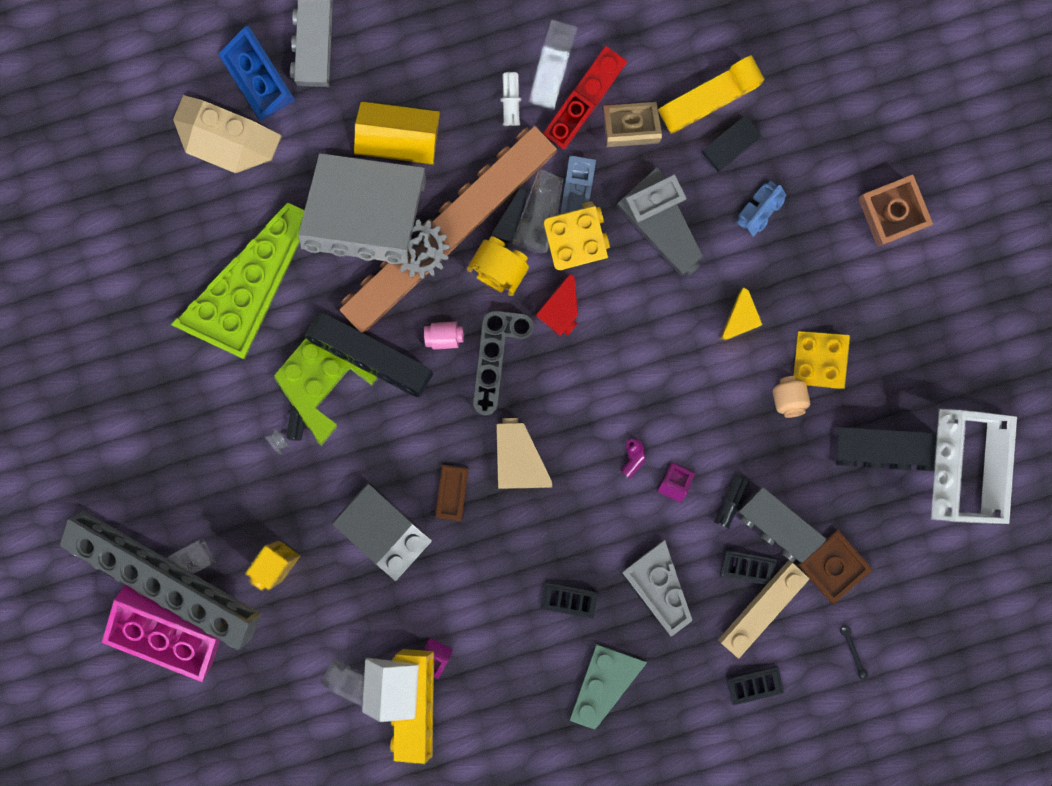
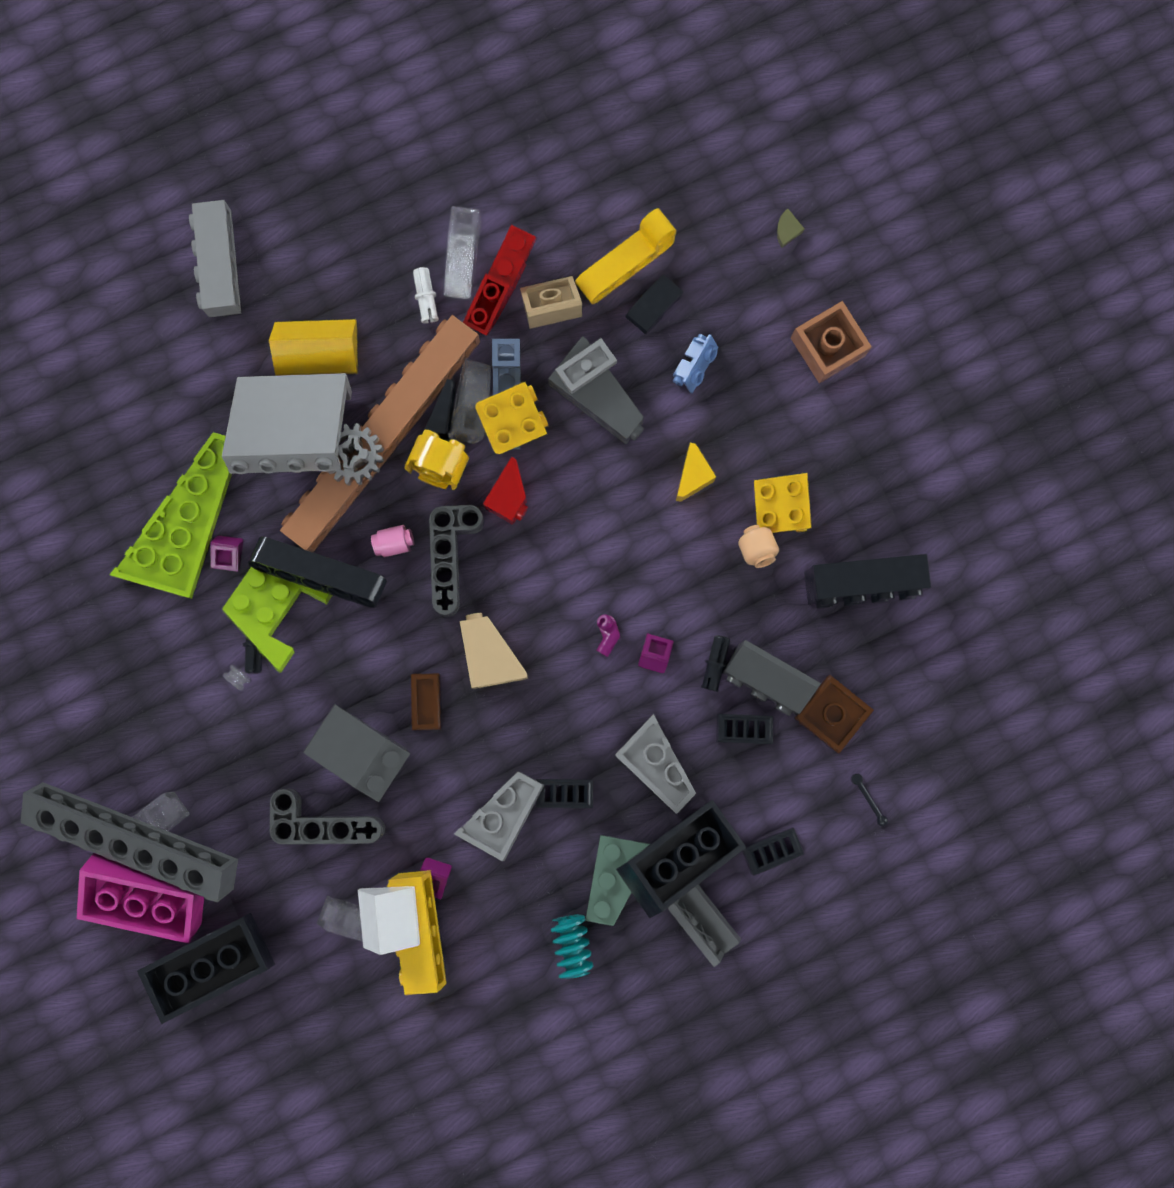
camera: 10 degrees left, 5 degrees down
tan wedge [173,95,282,173] -> none
blue slope [218,26,295,121] -> none
yellow brick [246,540,301,590] -> none
tan plate [718,560,810,659] -> none
white window [931,409,1017,524] -> none
none -> black brick [137,913,275,1024]
none -> magenta slope [210,536,243,572]
none -> dark grey beam [270,789,386,844]
none -> light grey wing [454,772,544,861]
none -> teal piece [551,914,594,979]
none -> black brick [616,800,746,918]
none -> dark grey fence [668,885,741,967]
none -> olive tile [777,209,804,248]

